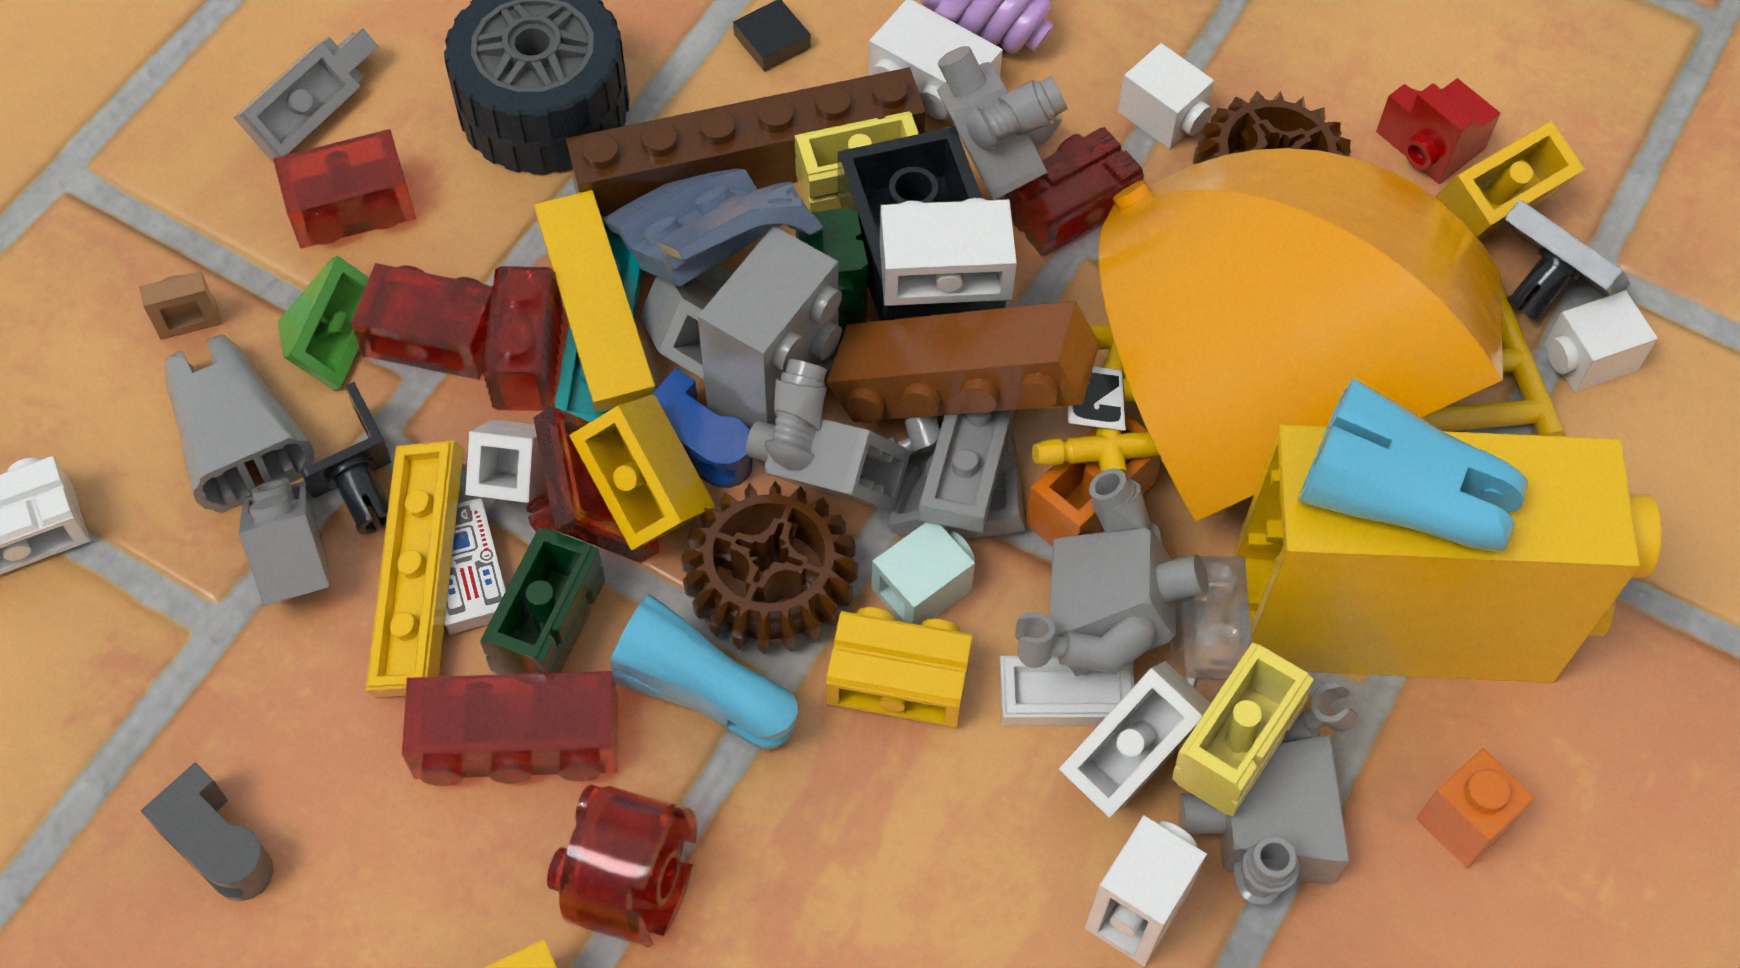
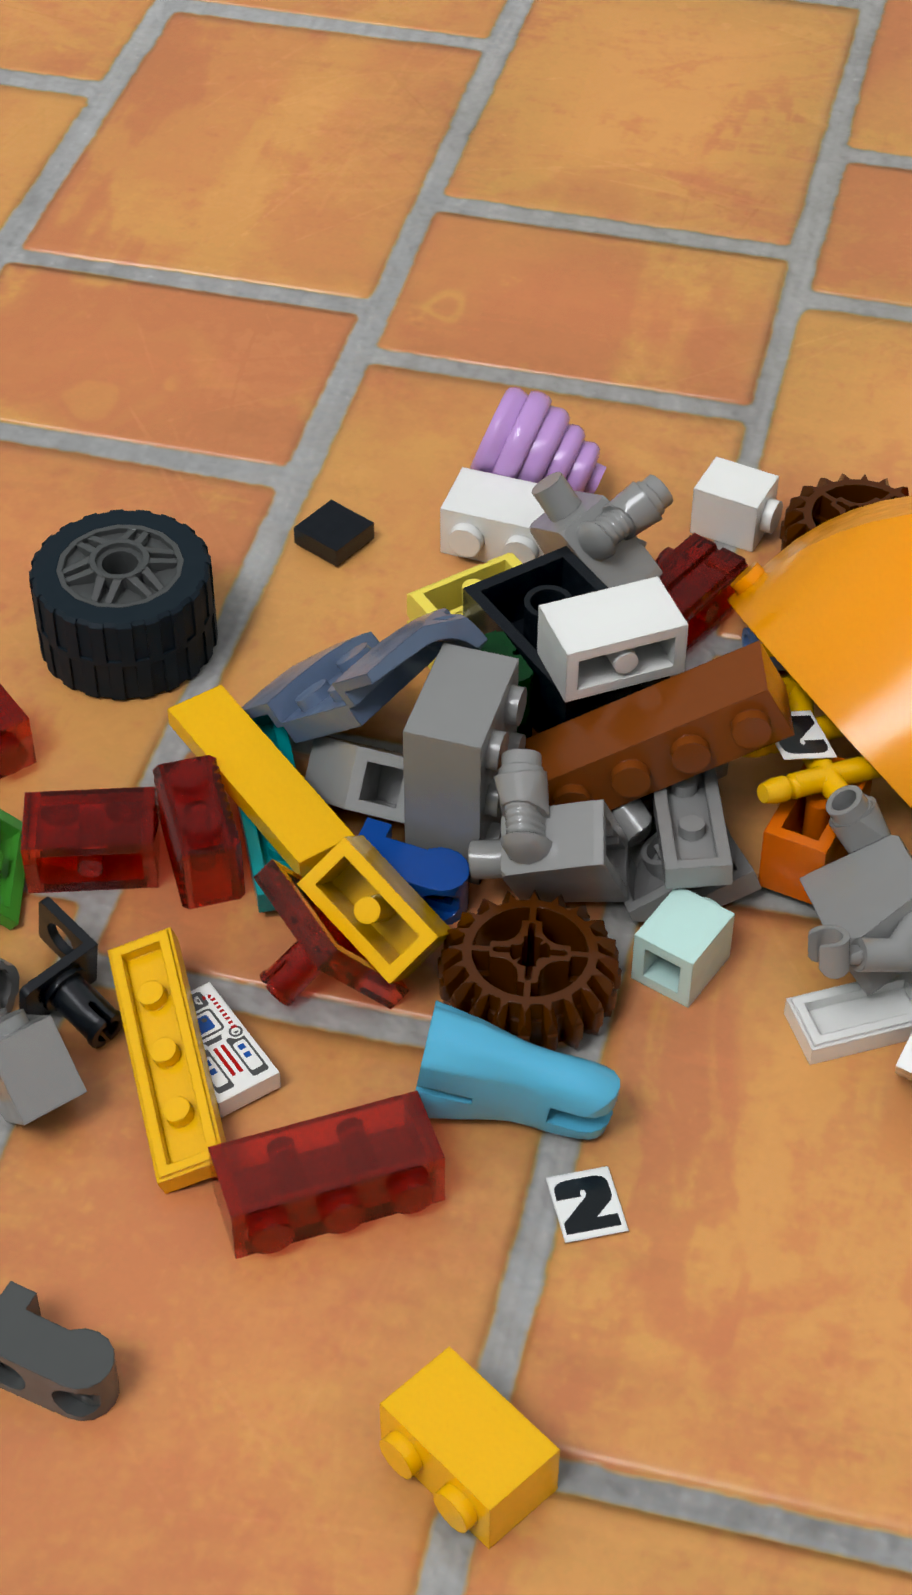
camera: 15 degrees left, 15 degrees down
white brick [465,419,554,503] -> none
dark green brick [480,528,605,692] -> none
clear red brick [547,784,697,948] -> none
reddish brown brick [566,67,926,217] -> none
yellow brick [826,607,973,728] -> none
none -> sticker [546,1166,629,1243]

